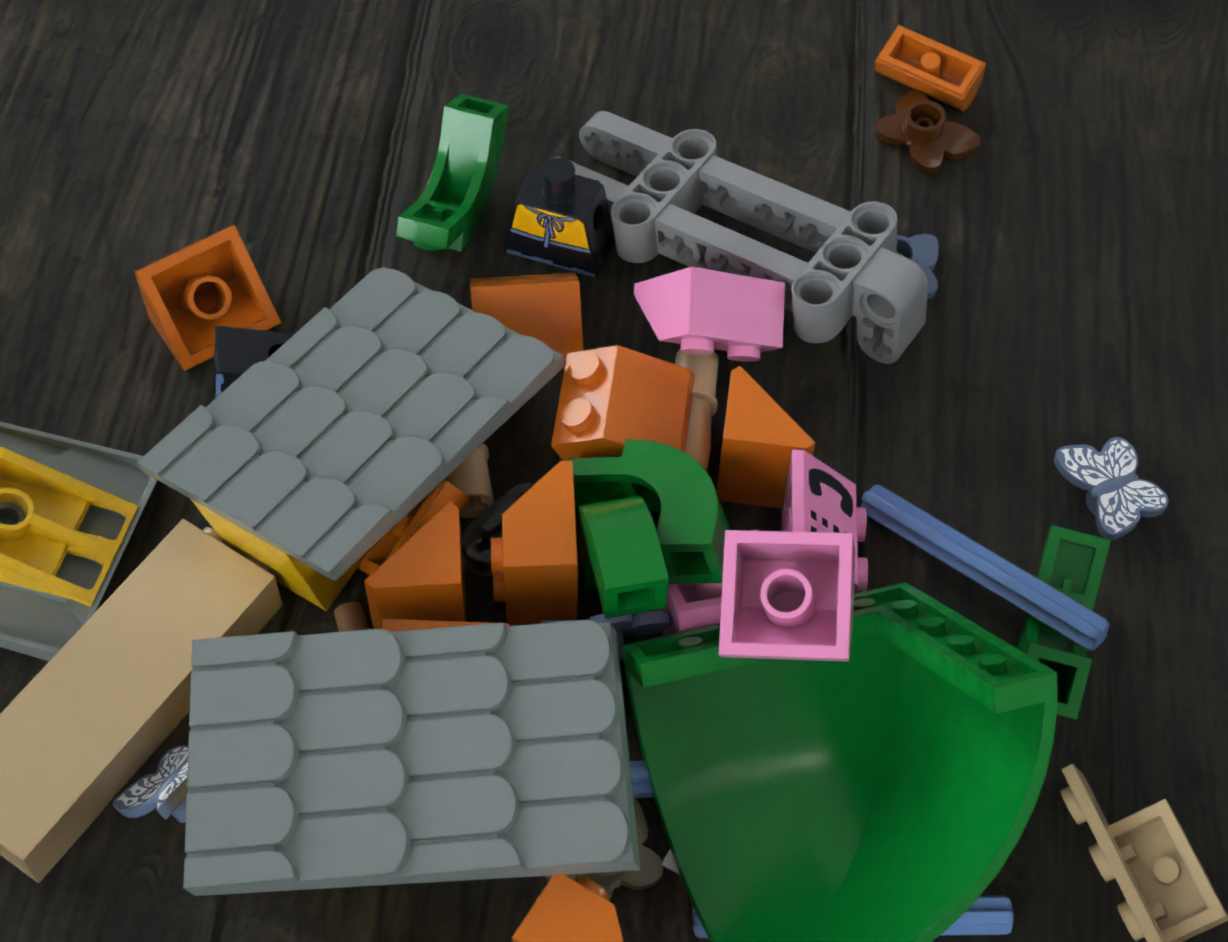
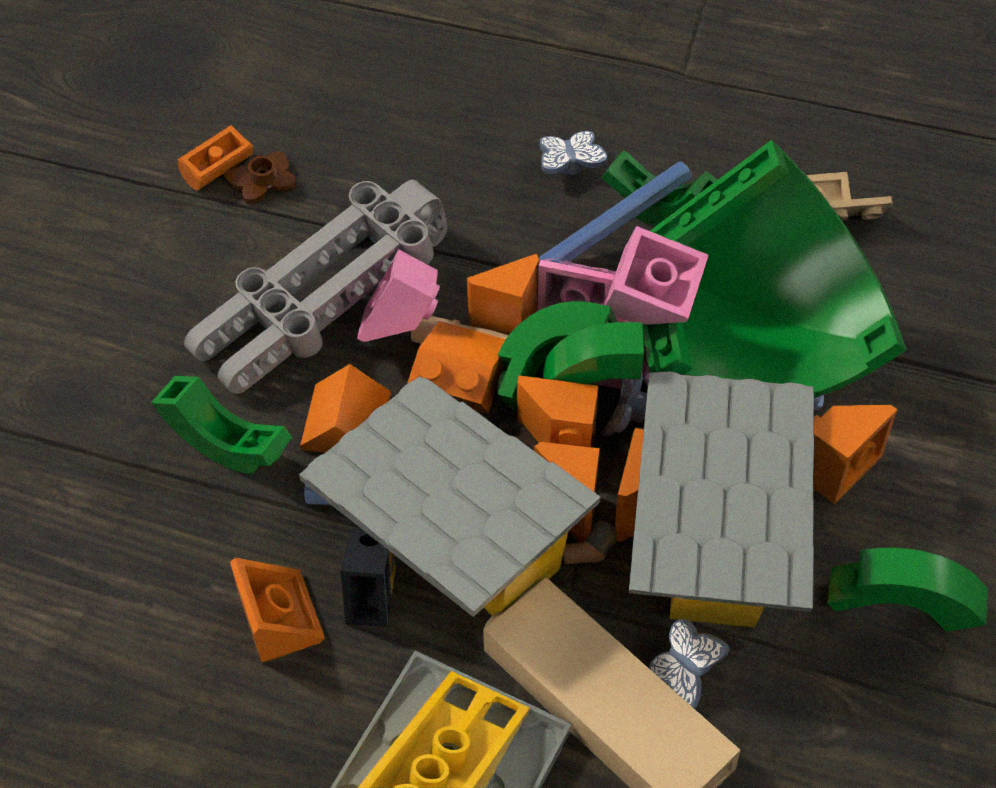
camera: 75 degrees left, 5 degrees down
black torso [504,158,614,278] -> none

